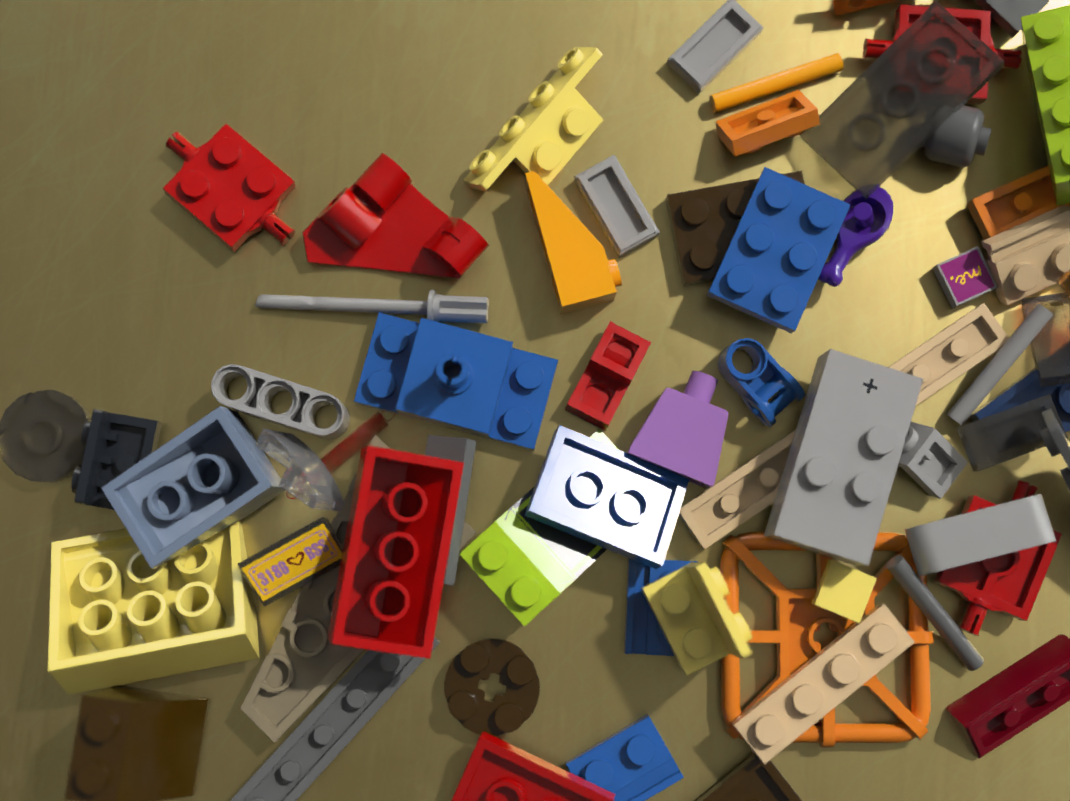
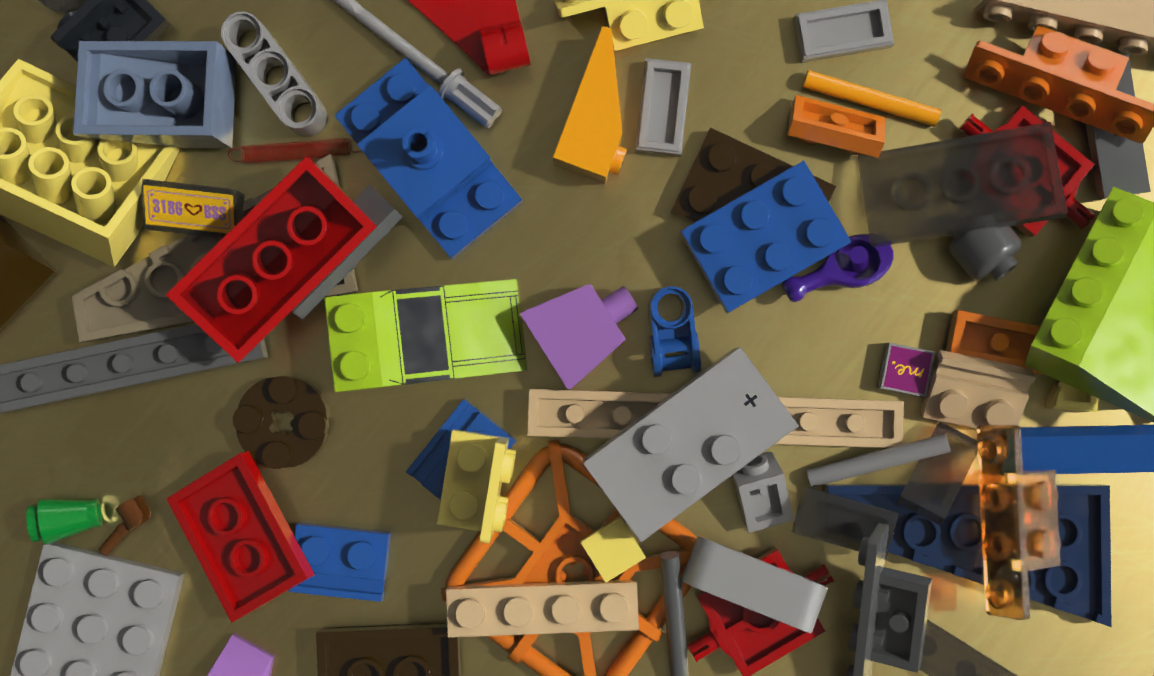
camera: 45 degrees right, 5 degrees up
clear slope [255,428,345,512] -> none
plate [525,425,689,569] -> none
red slope [565,321,651,431] -> none

